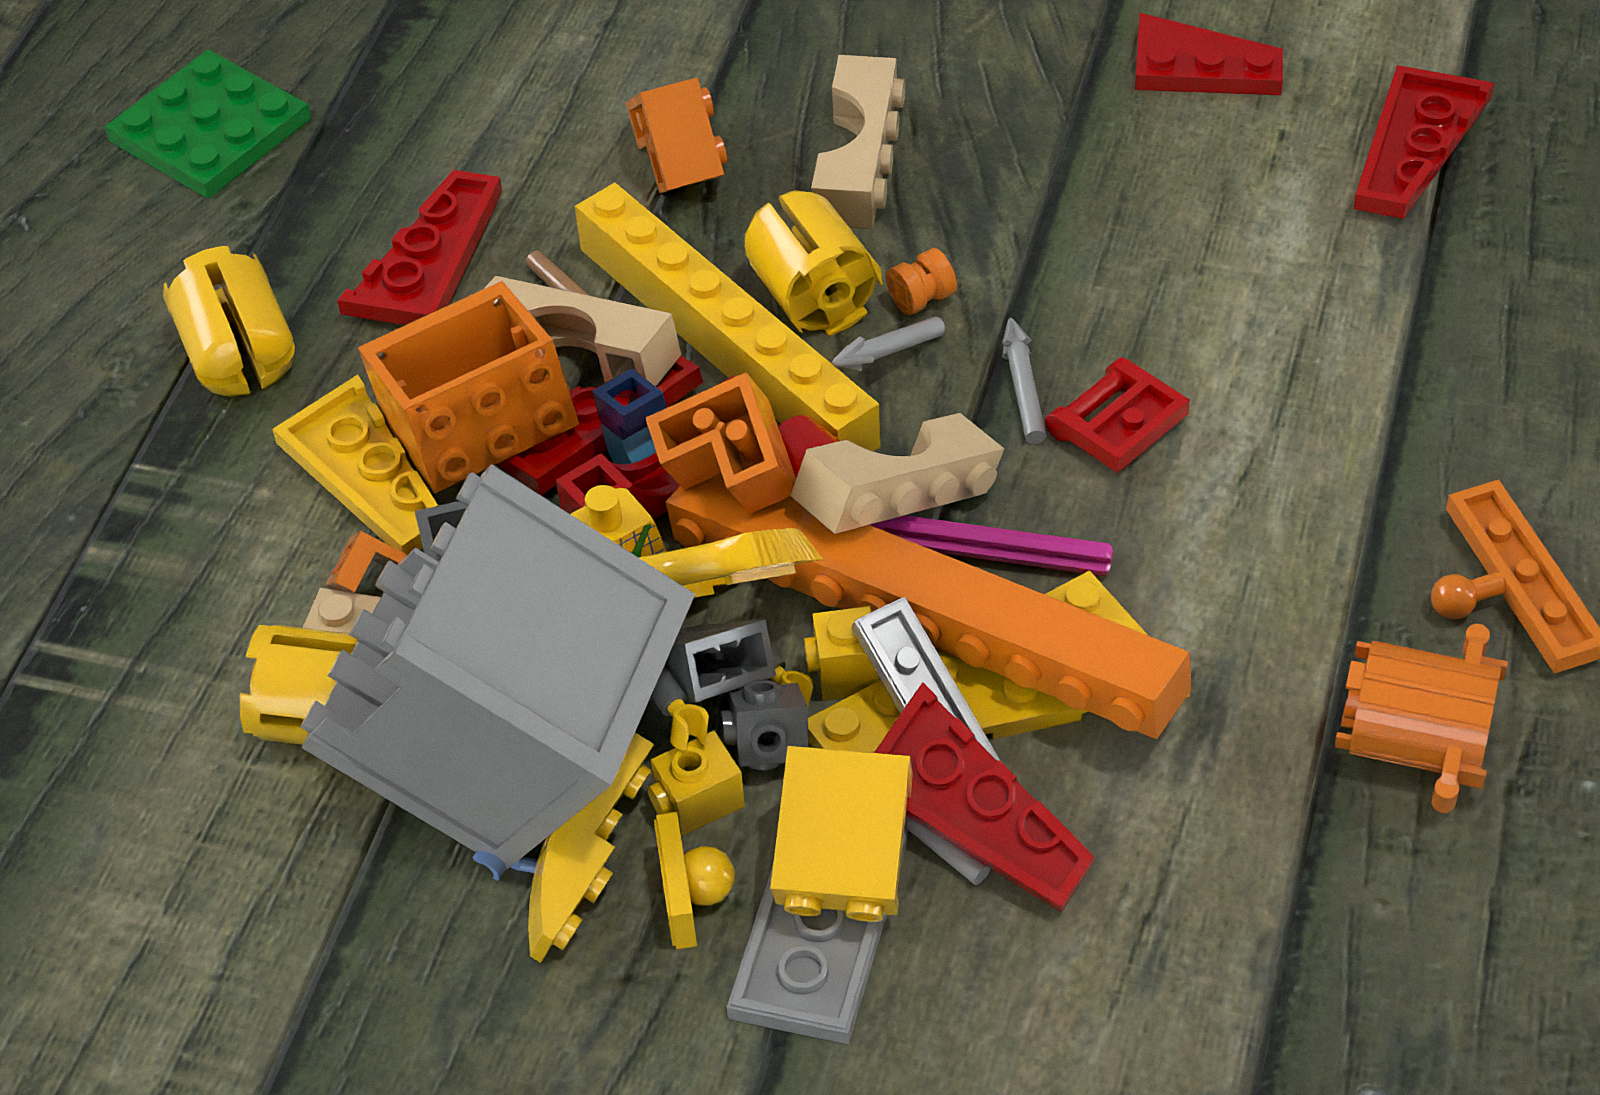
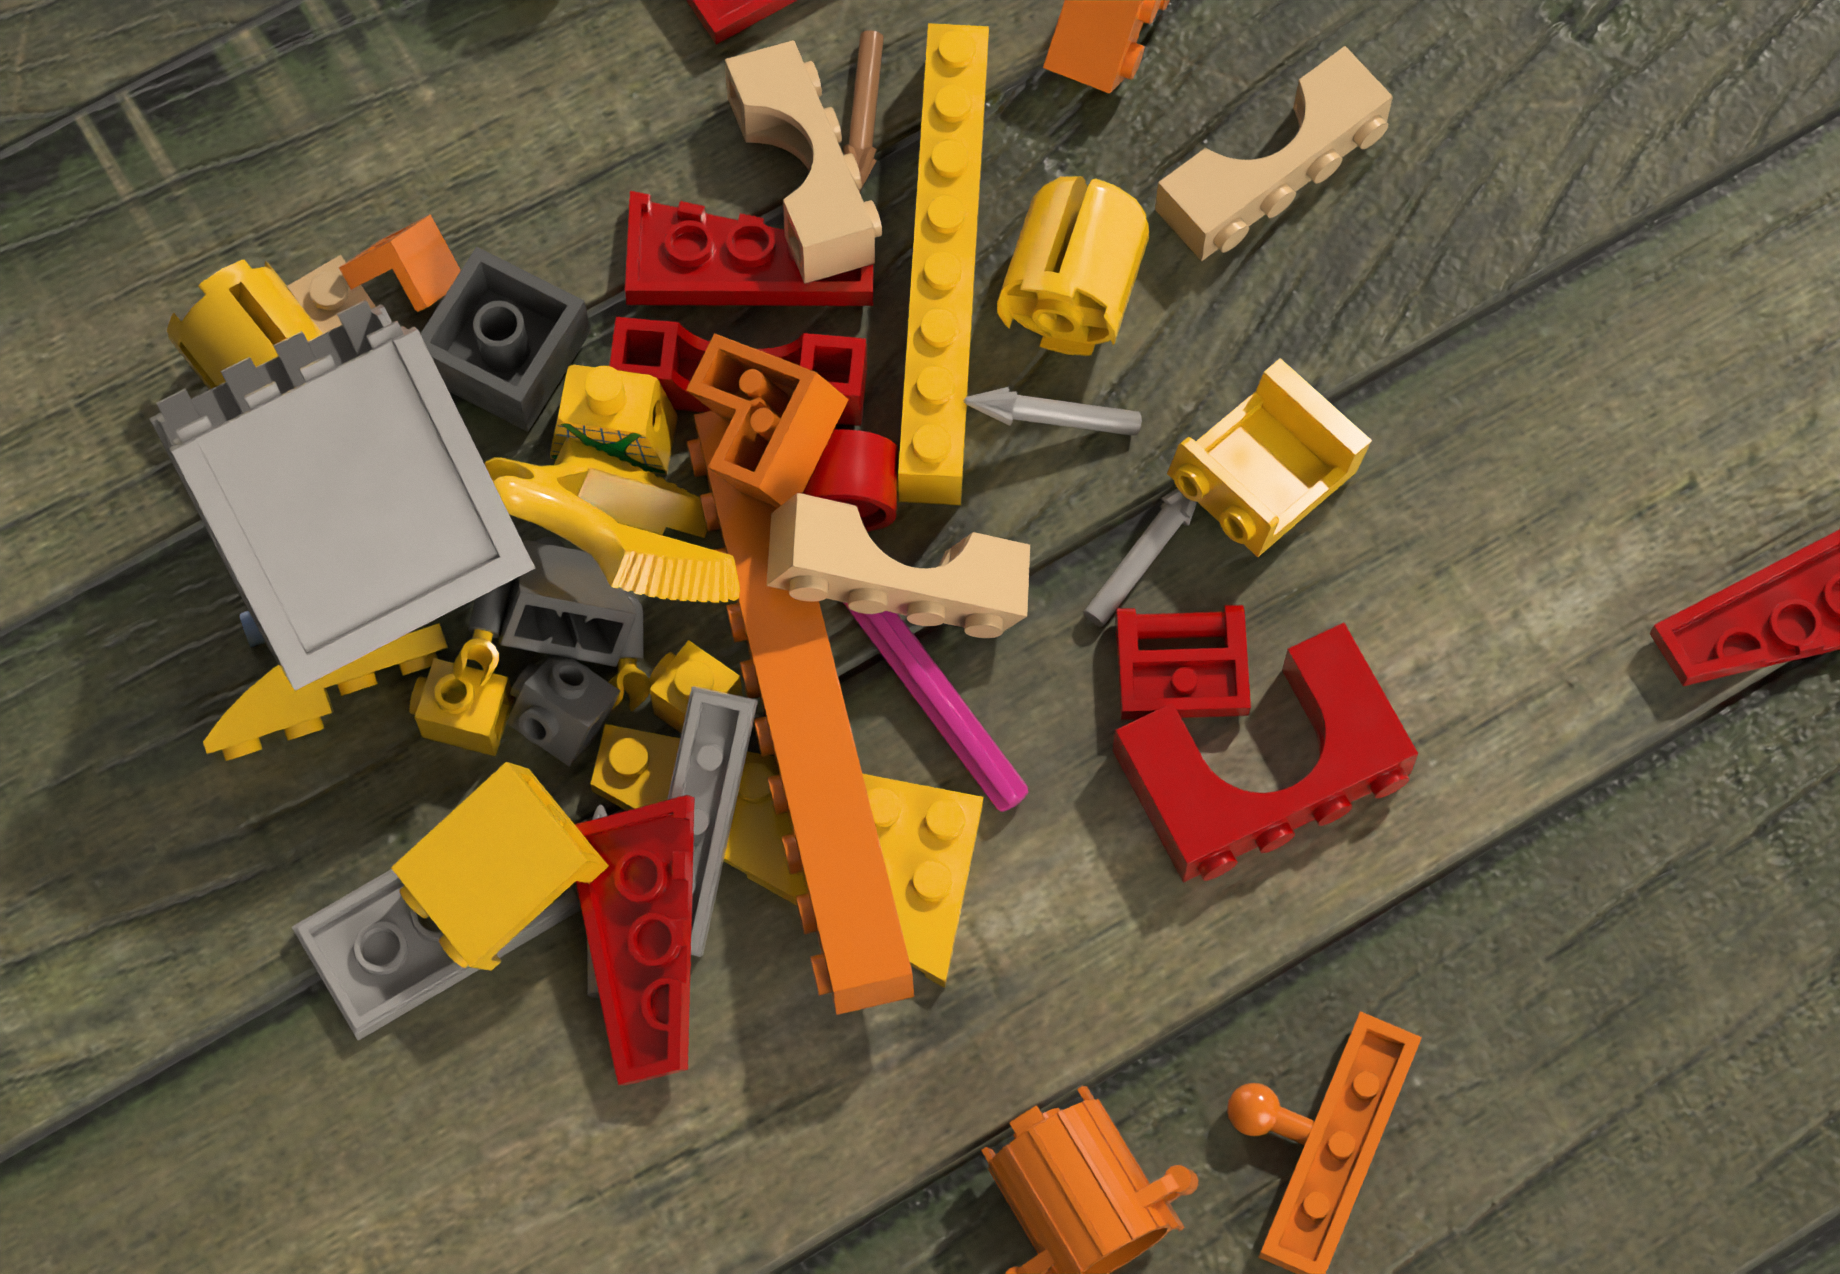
camera: 40 degrees right, 20 degrees up
yellow wing [272,374,438,555] -> none
orange container [358,281,579,494] -> none
dark blue leg [592,368,666,464] -> none
yellow tile [654,812,735,949] -> none
orange wheel [886,247,957,316] -> none
red wing [1135,12,1283,95] -> none
none -> red arch [1112,622,1418,883]
none -> yellow panel [1167,358,1372,557]

